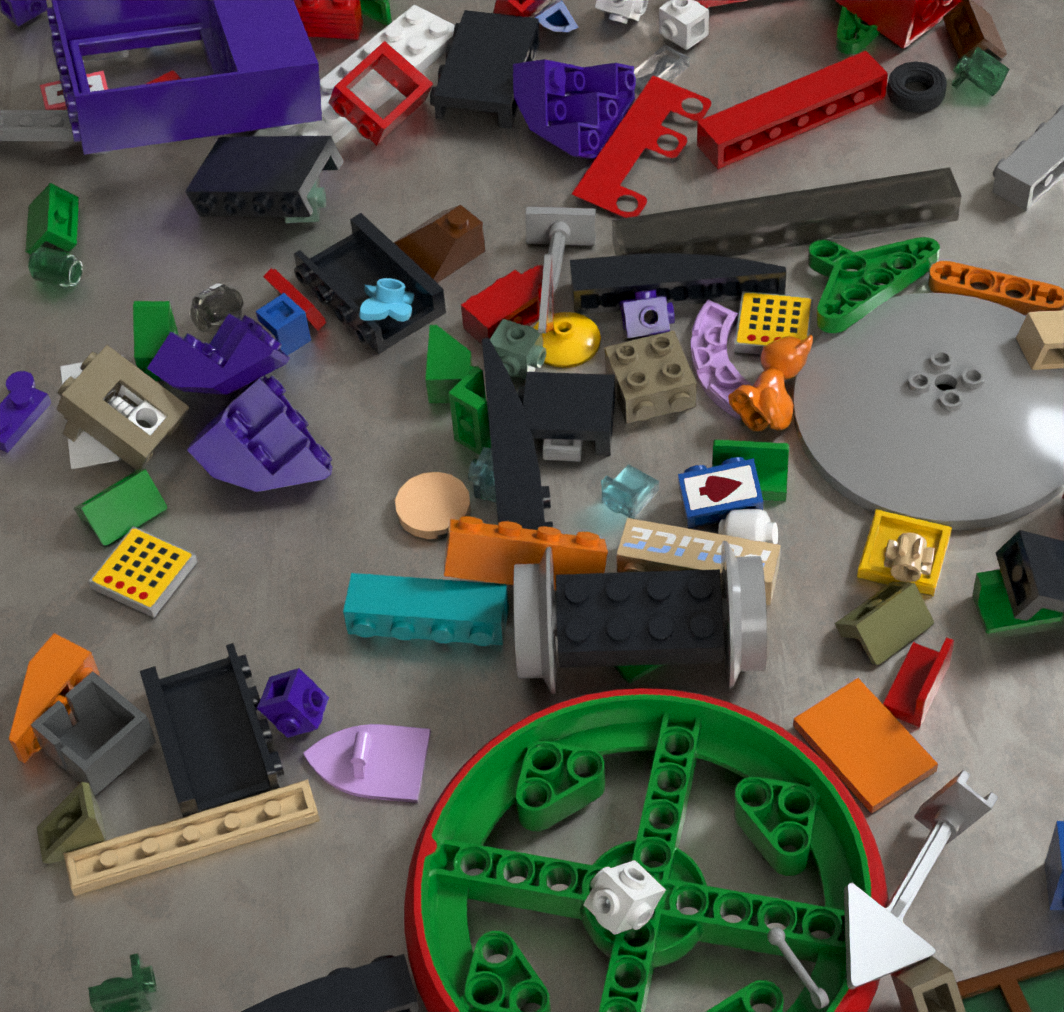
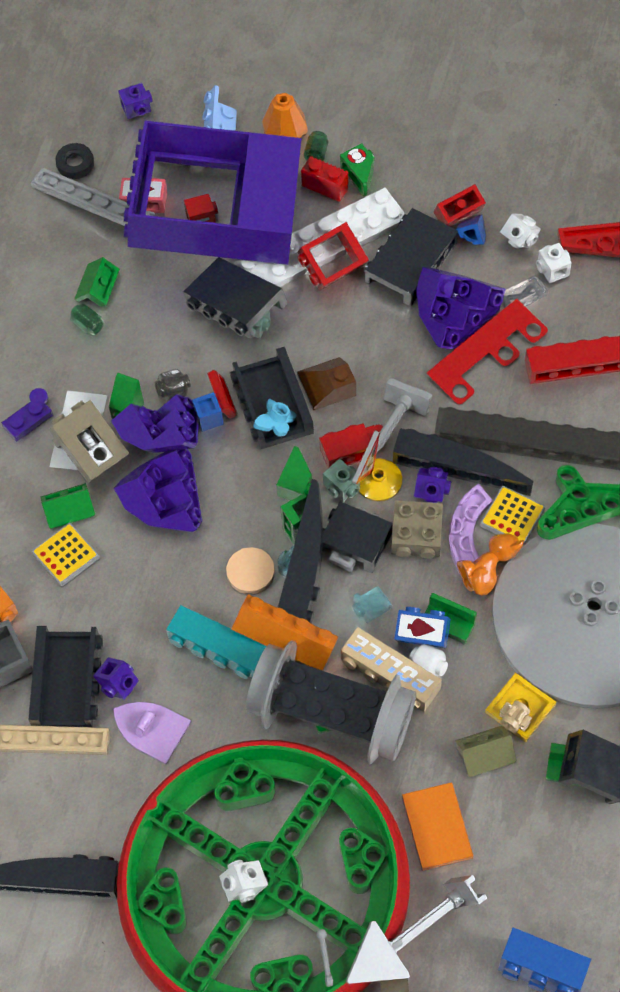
camera: 20 degrees right, 10 degrees up
red panel [883,637,954,728] -> none

